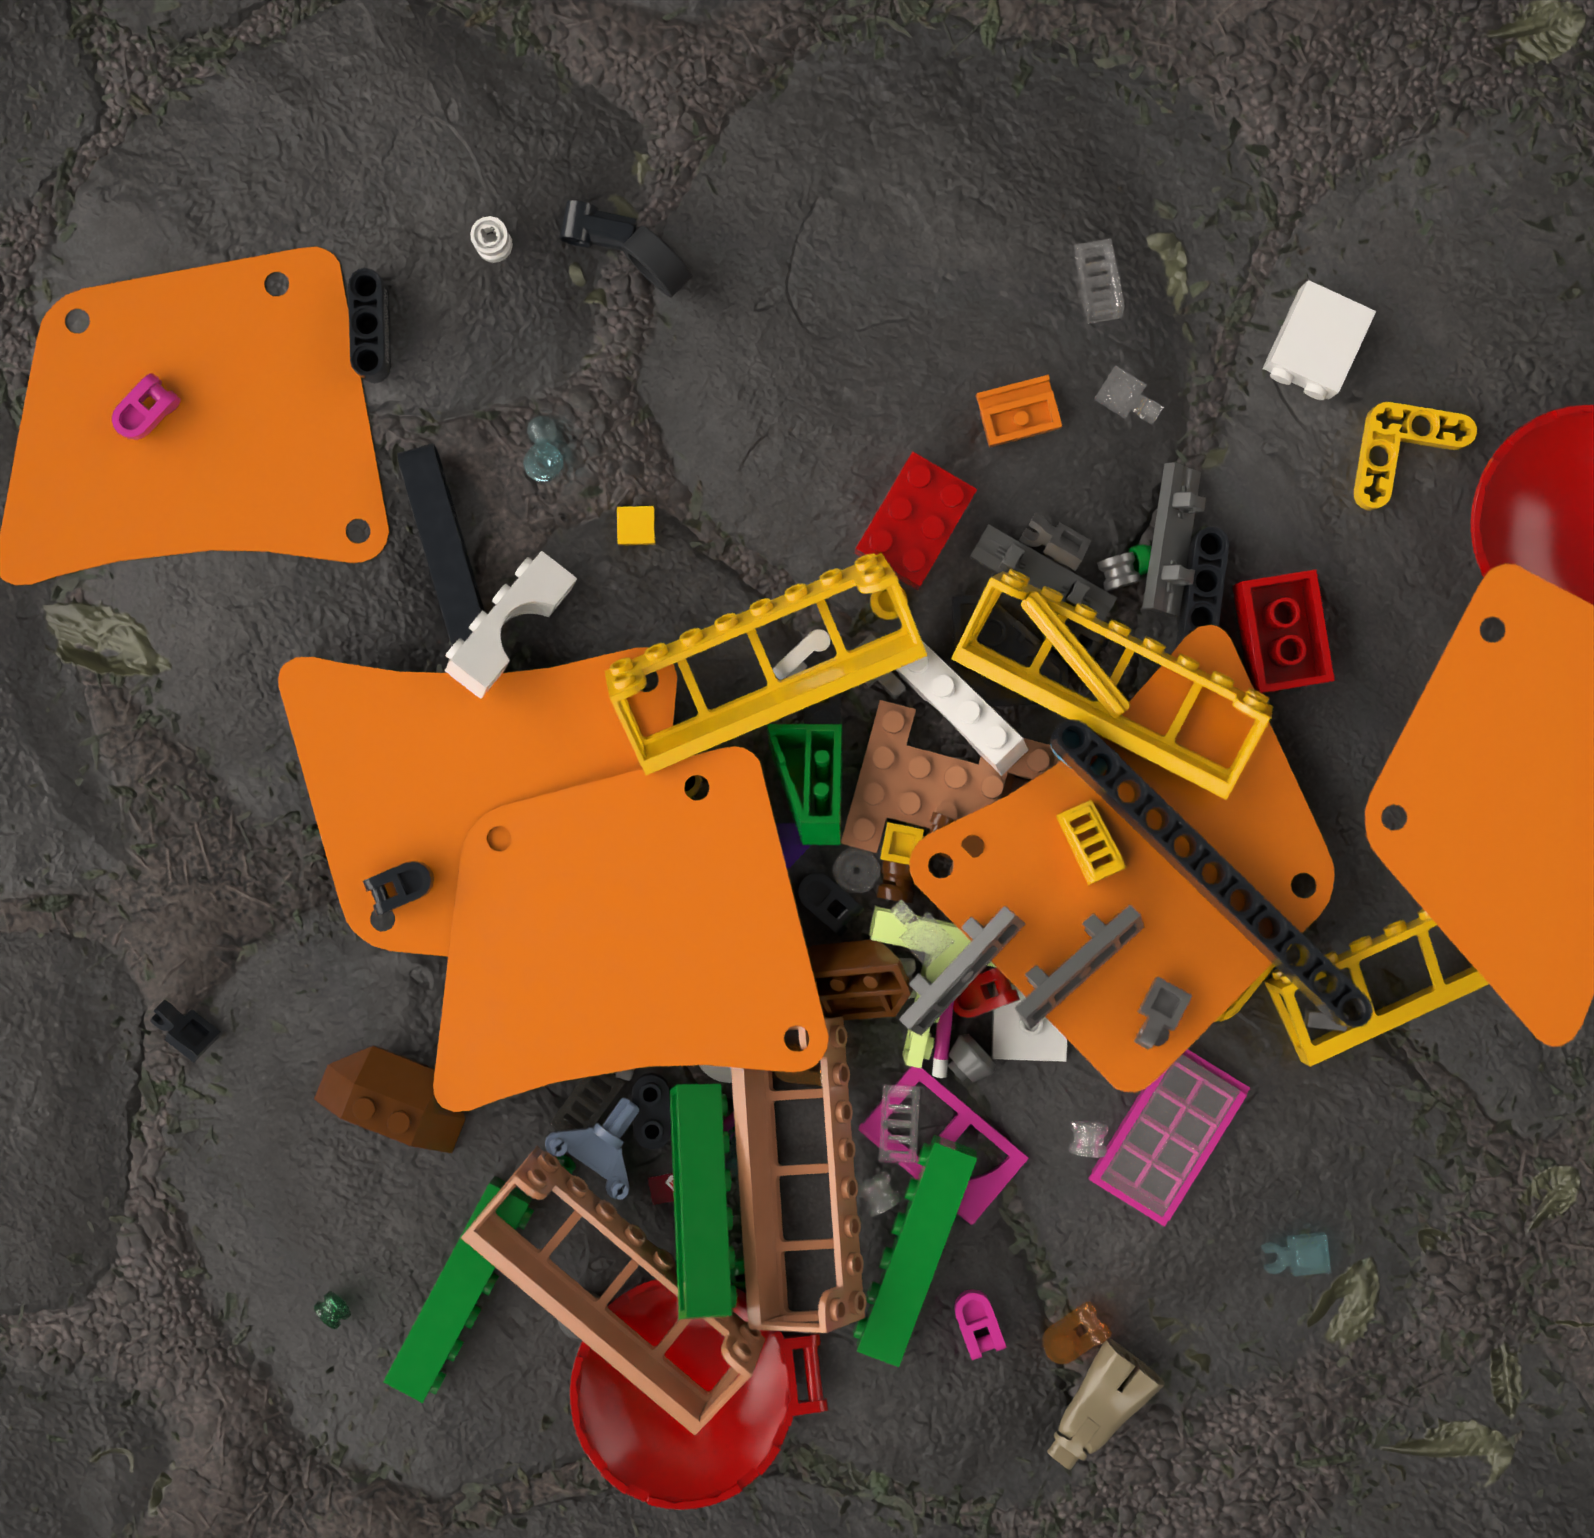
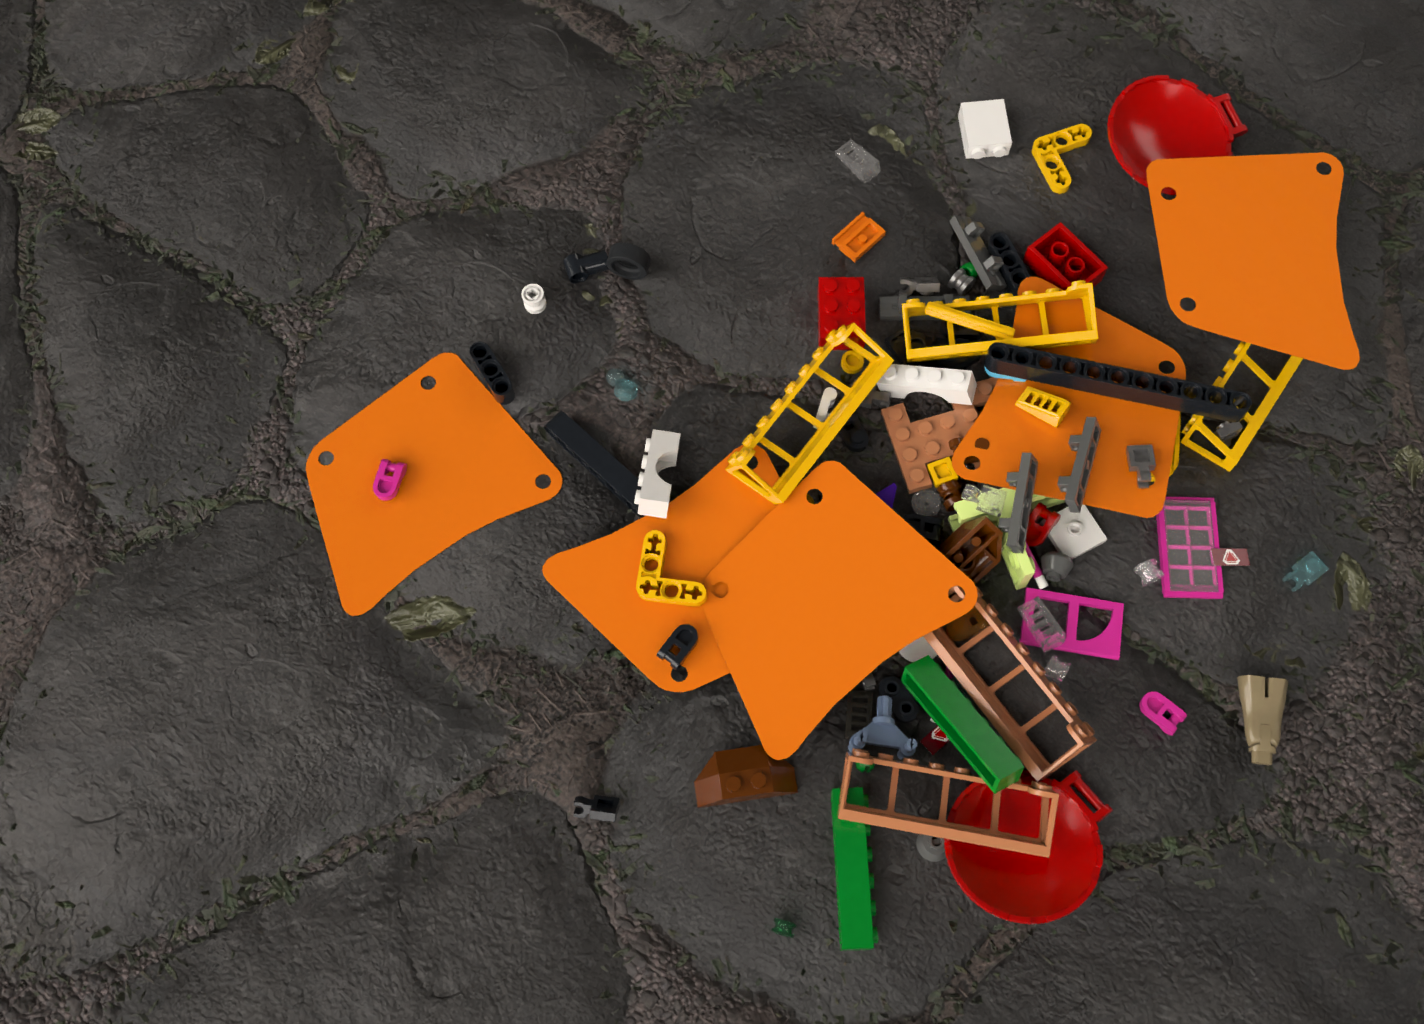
camera: 30 degrees left, 20 degrees down
yellow tile [617,506,655,545] -> none
green wedge [767,724,842,845] -> none
green brick [852,1134,978,1367] -> none
clear orange plate [1042,1301,1112,1364] -> none
clear plate [1094,365,1163,425] -> none
none -> yellow beam [636,530,707,606]
none -> dark red sticker [1211,548,1250,566]

